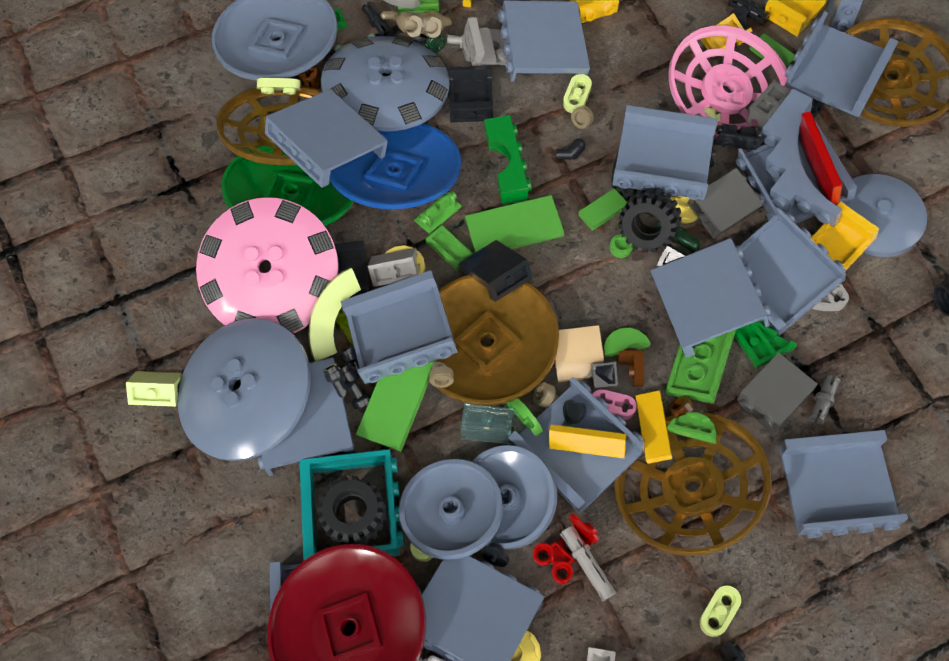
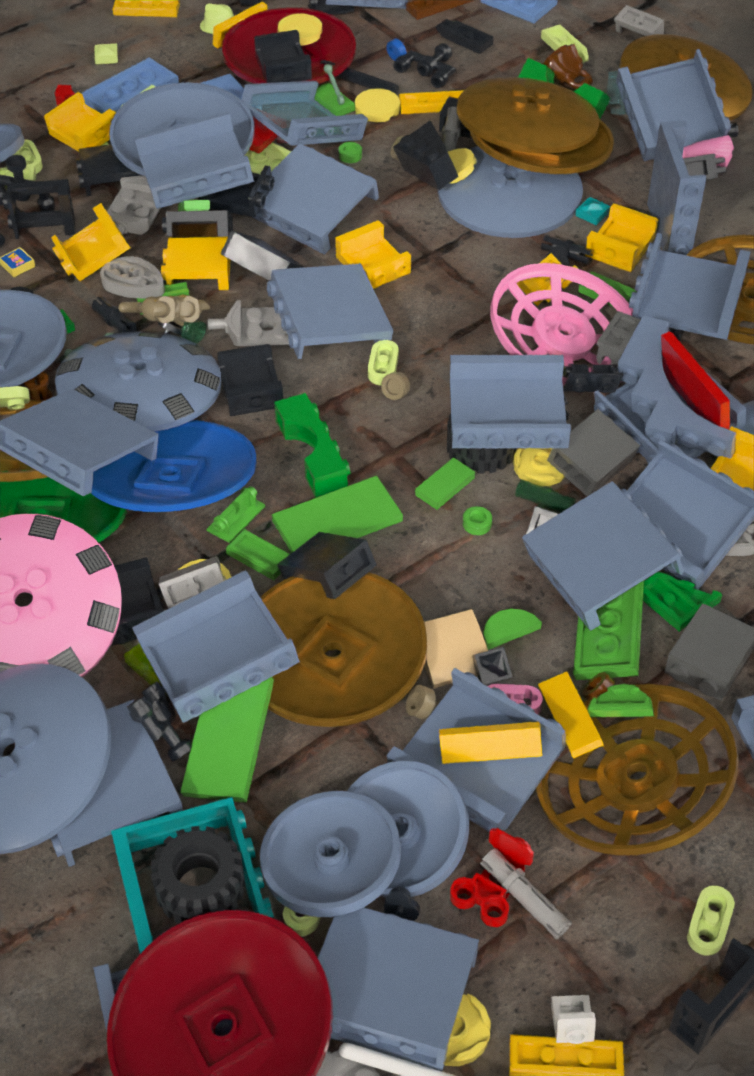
camera: 15 degrees left, 15 degrees down
yellowish green tile [308,268,361,362] -> none
dark tan tile [429,361,454,388] -> none
clear light blue hinge [461,404,514,444] -> none
light grey panel [464,17,497,66] -> none
bright green tile [507,398,543,436] -> none
black arm [556,138,586,160] -> none
black piece [563,400,586,424] -> none
black tyre [618,188,682,252] -> none
reddish brown bracket [618,348,645,387] -> none

